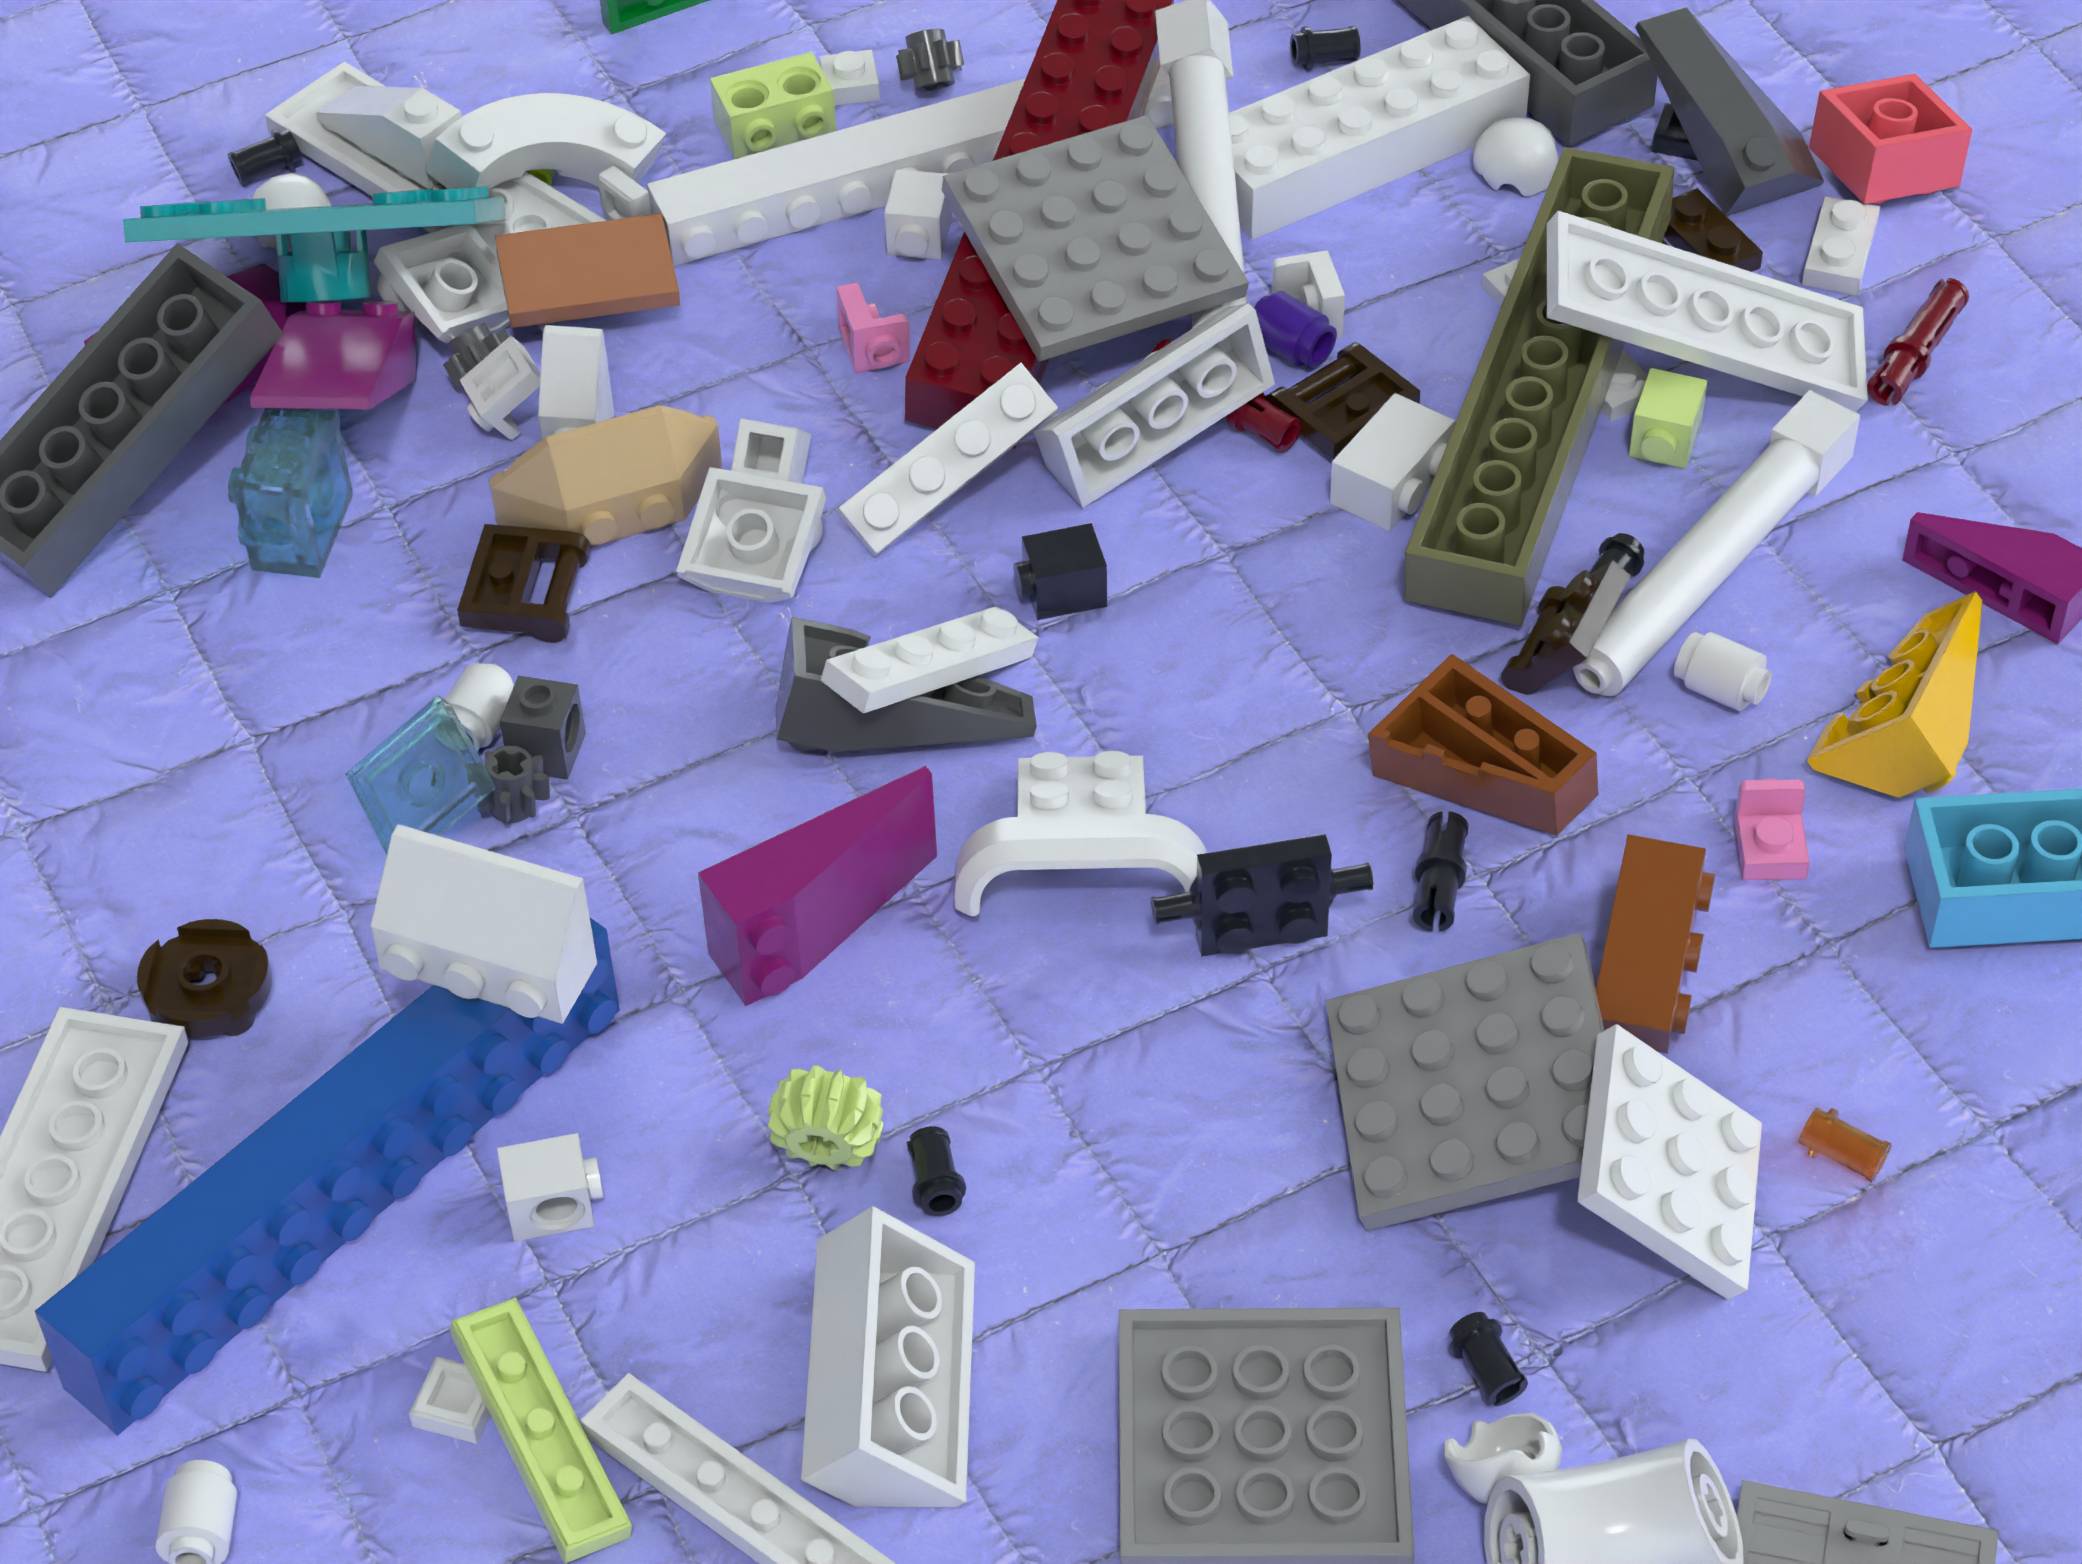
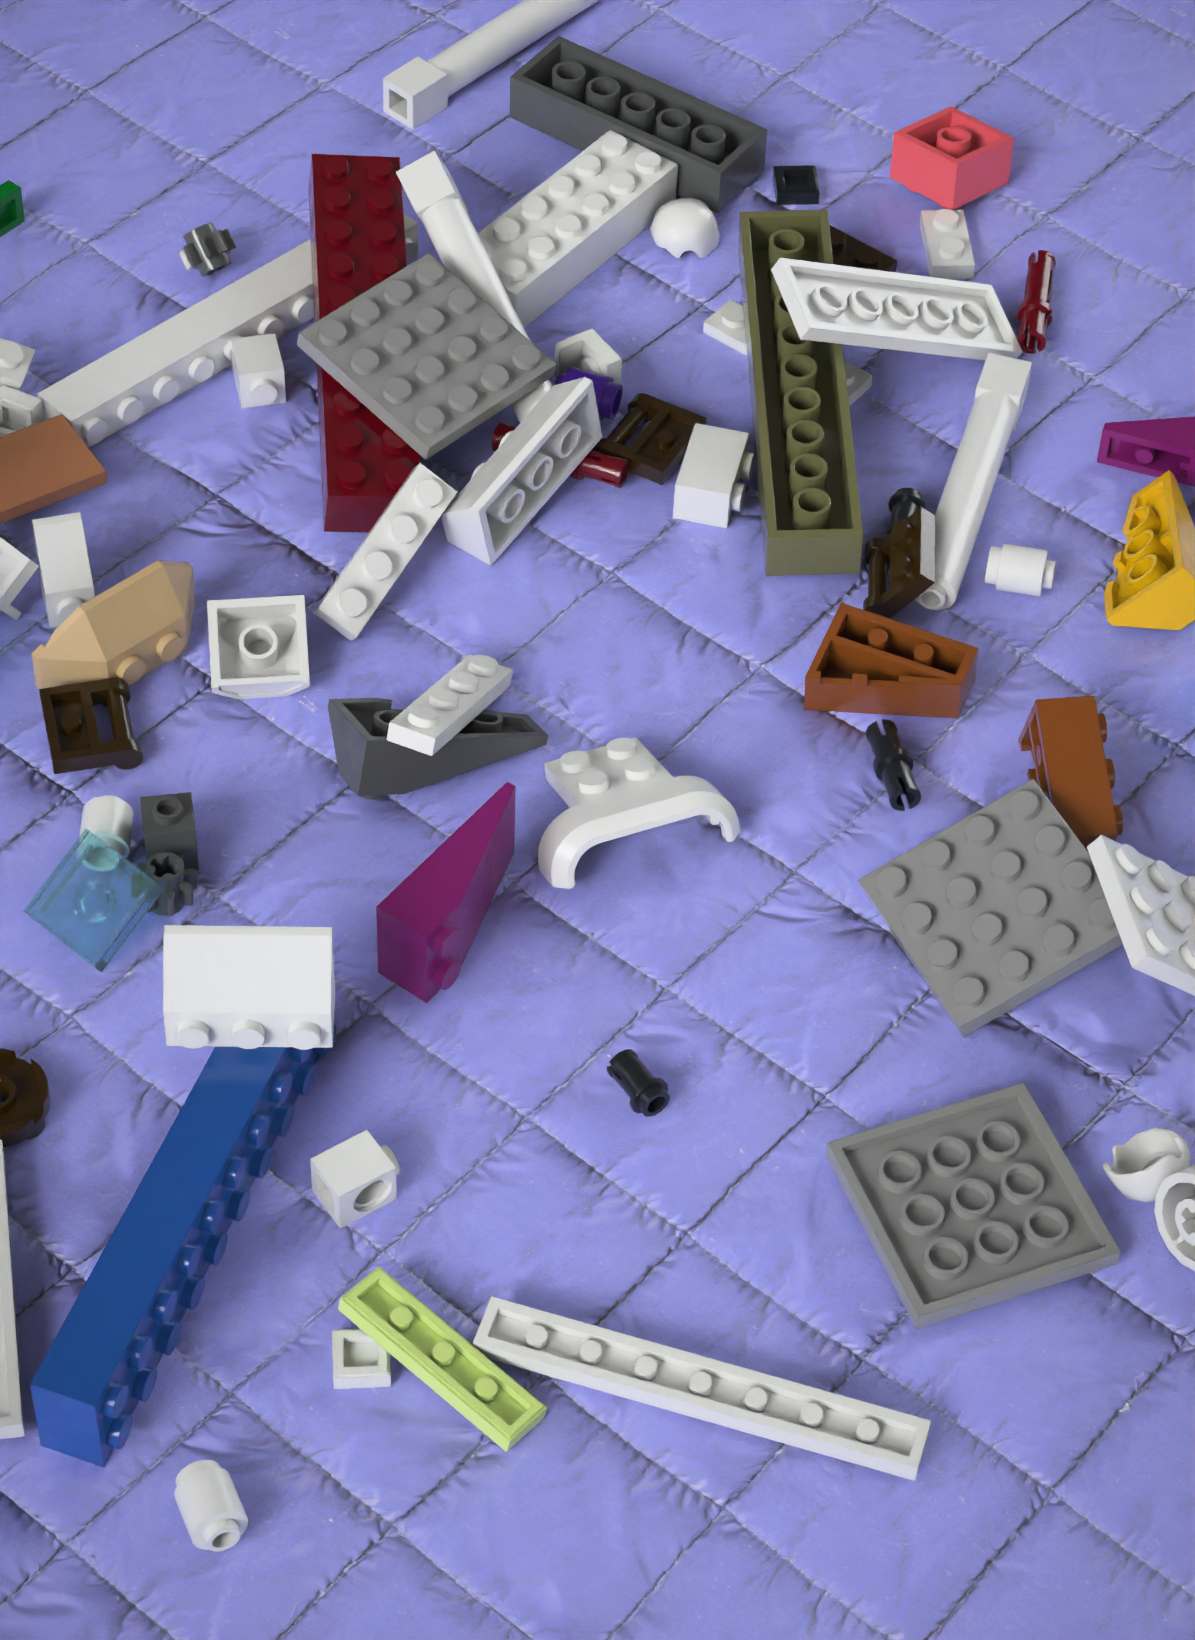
camera: 25 degrees left, 0 degrees up
yellowish green brick [710,52,836,159] -> none
white brick [731,418,811,484] -> none
yellowish green gear [768,1065,884,1170] -> none
white slope [801,1206,975,1508] -> none
white plate [819,50,880,106] -> none
bright pink bracket [836,282,910,373] -> none
black brick [1013,523,1107,620] -> none
black plate [1151,834,1374,957] -> none
black pin [1290,26,1361,70] -> none
black pin [1449,1312,1528,1406] -> none
yellowish green brick [1629,368,1708,469] -> none
dark grey wedge [1635,7,1824,216] -> none
bright pink bracket [1734,778,1810,880] -> none

